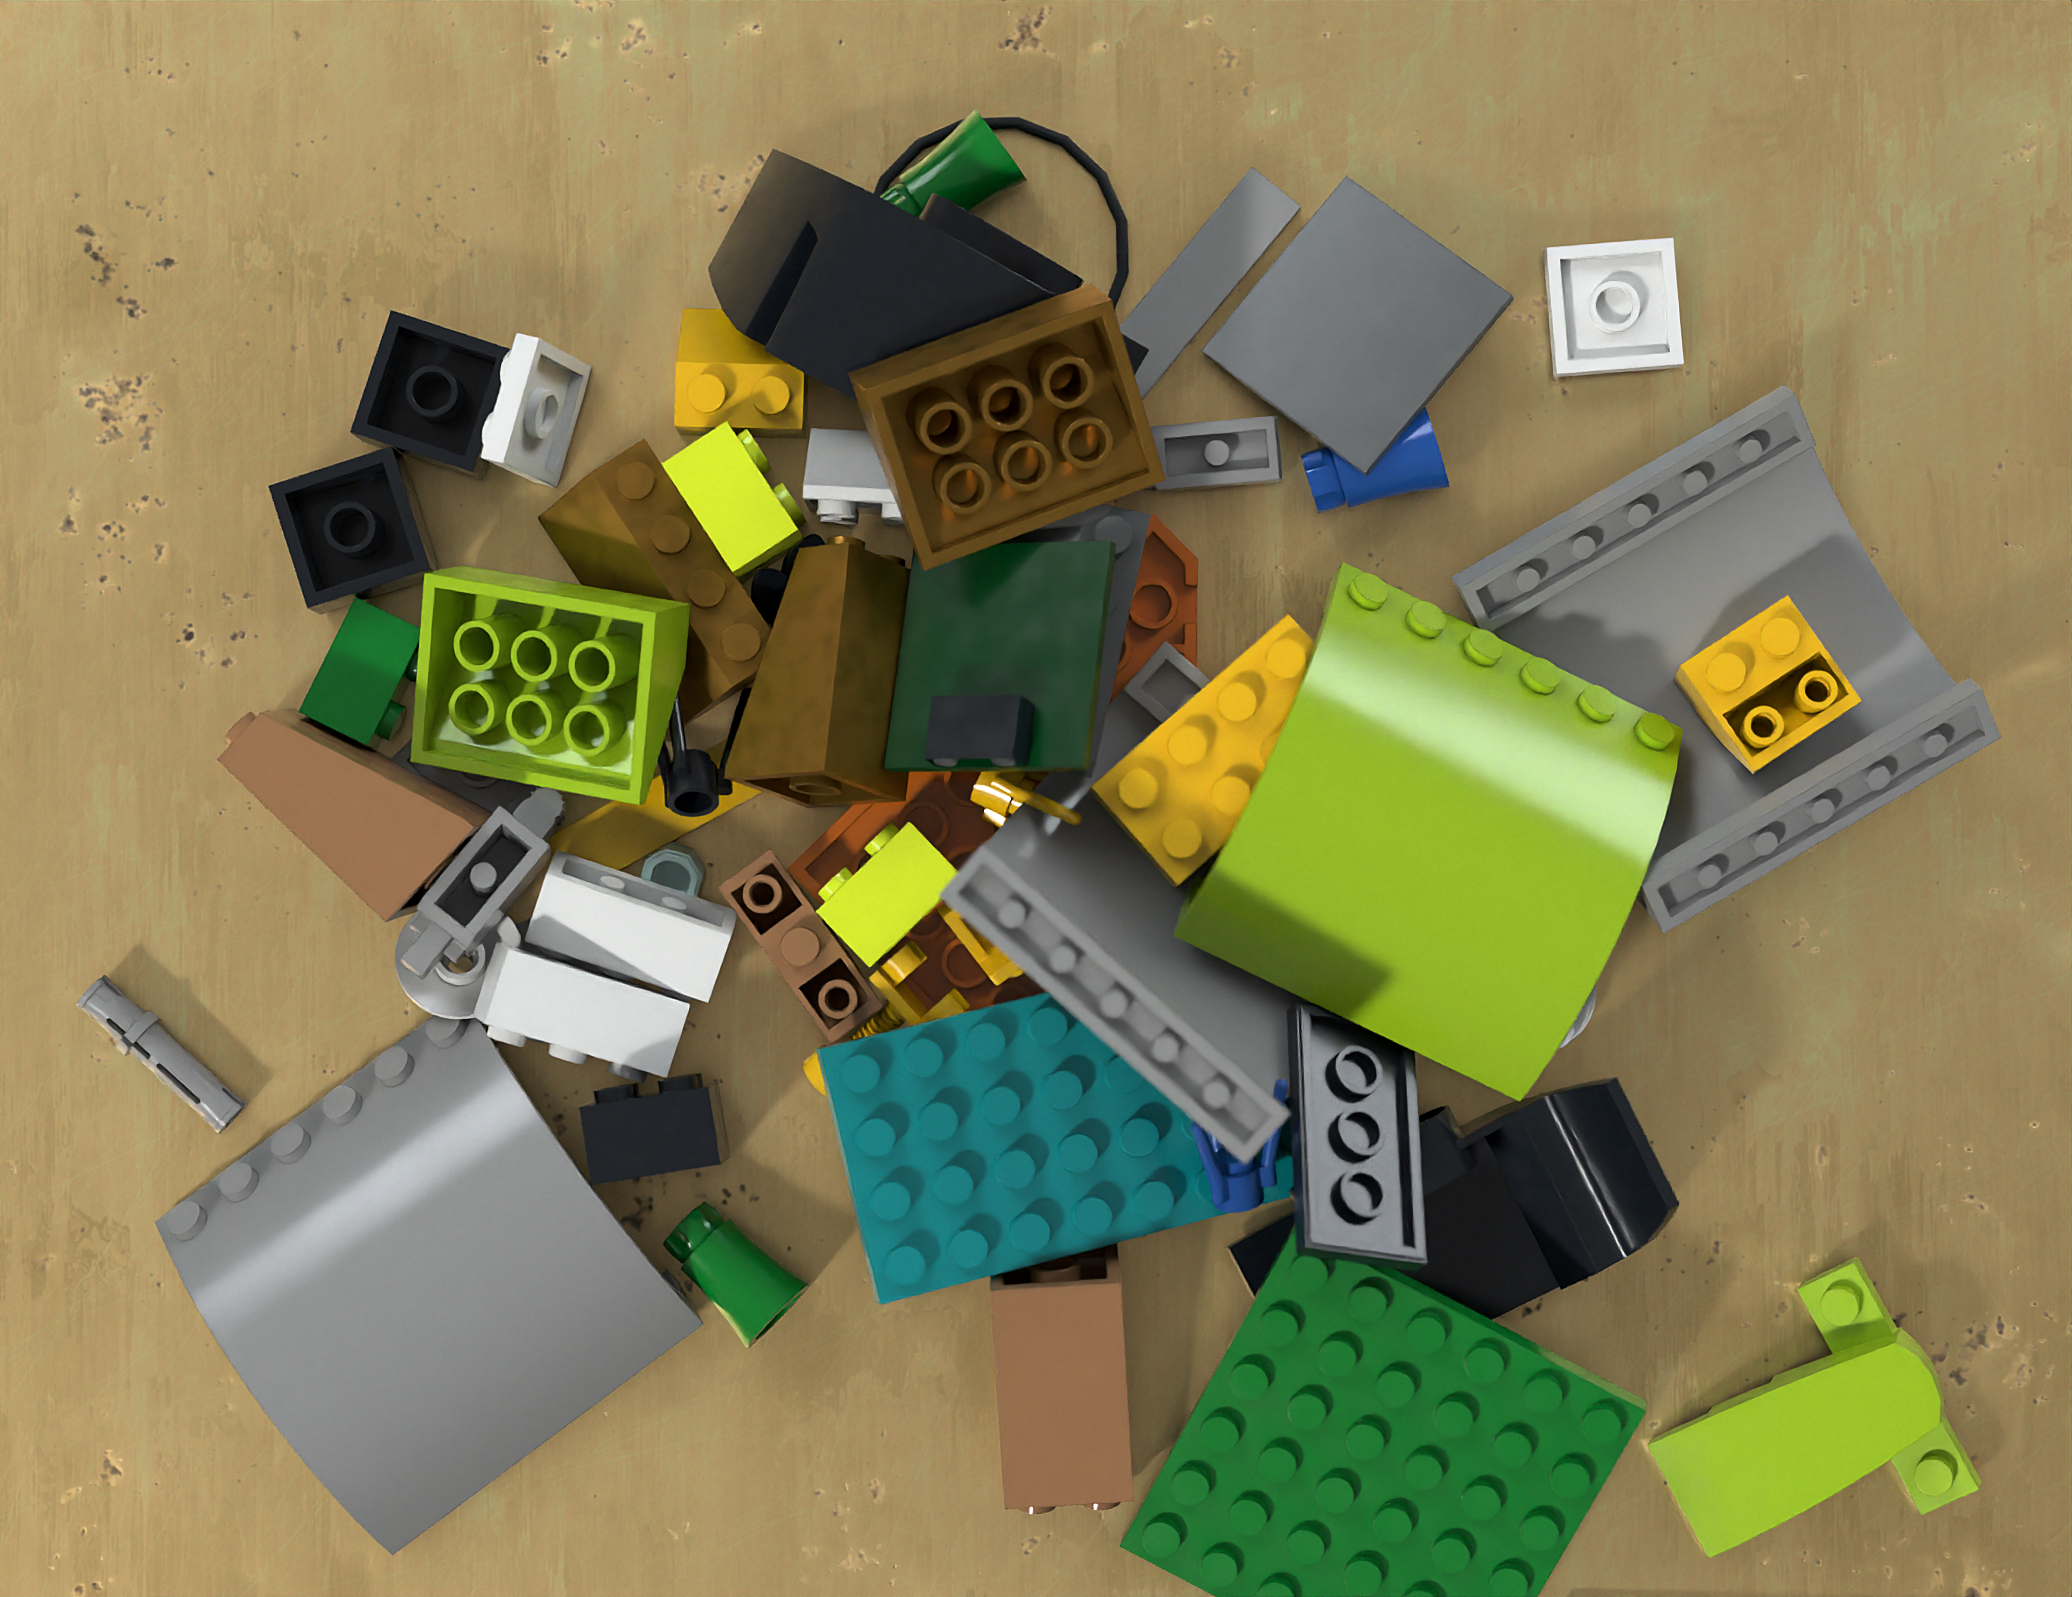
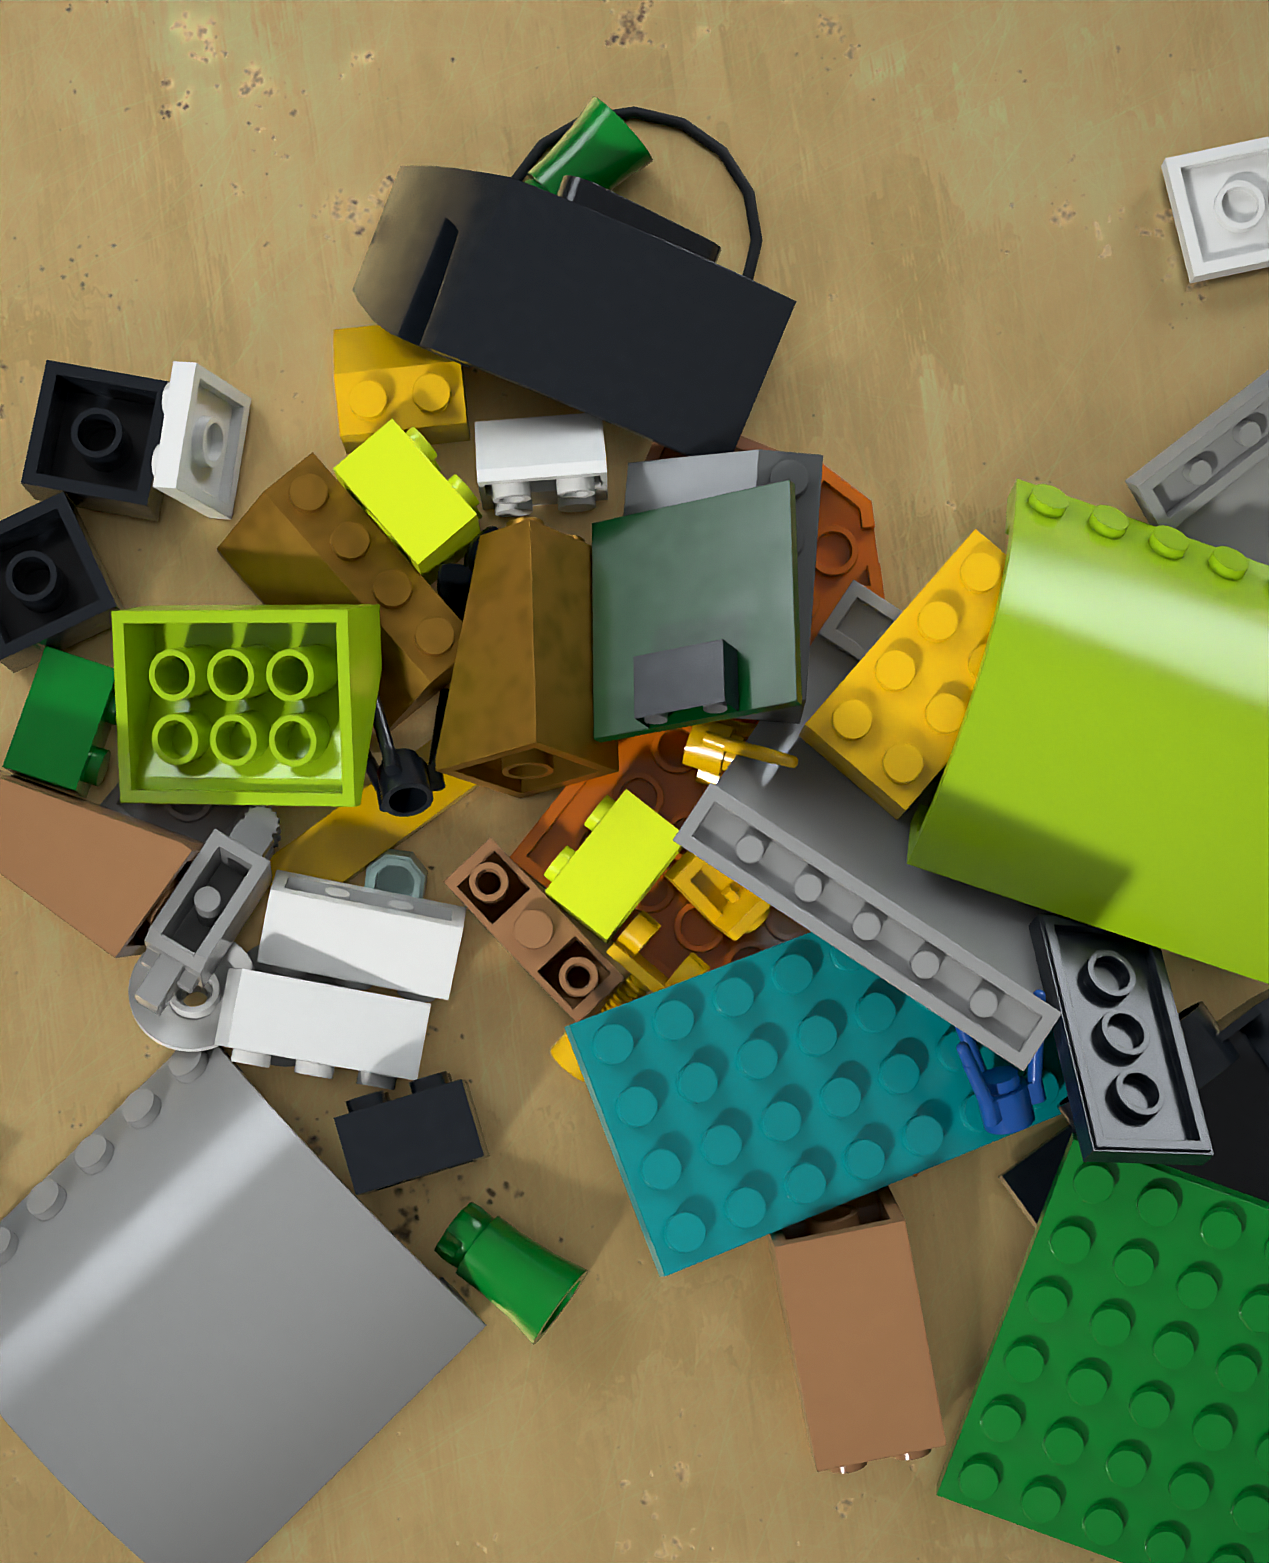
camera: 10 degrees left, 5 degrees down
pearl gold slope [848,284,1166,571] -> none
light grey tile [1119,167,1301,400] -> none
light grey hinge [1138,416,1283,493] -> none
piece [1201,176,1514,477] -> none
blue plant [1301,407,1450,513] -> none

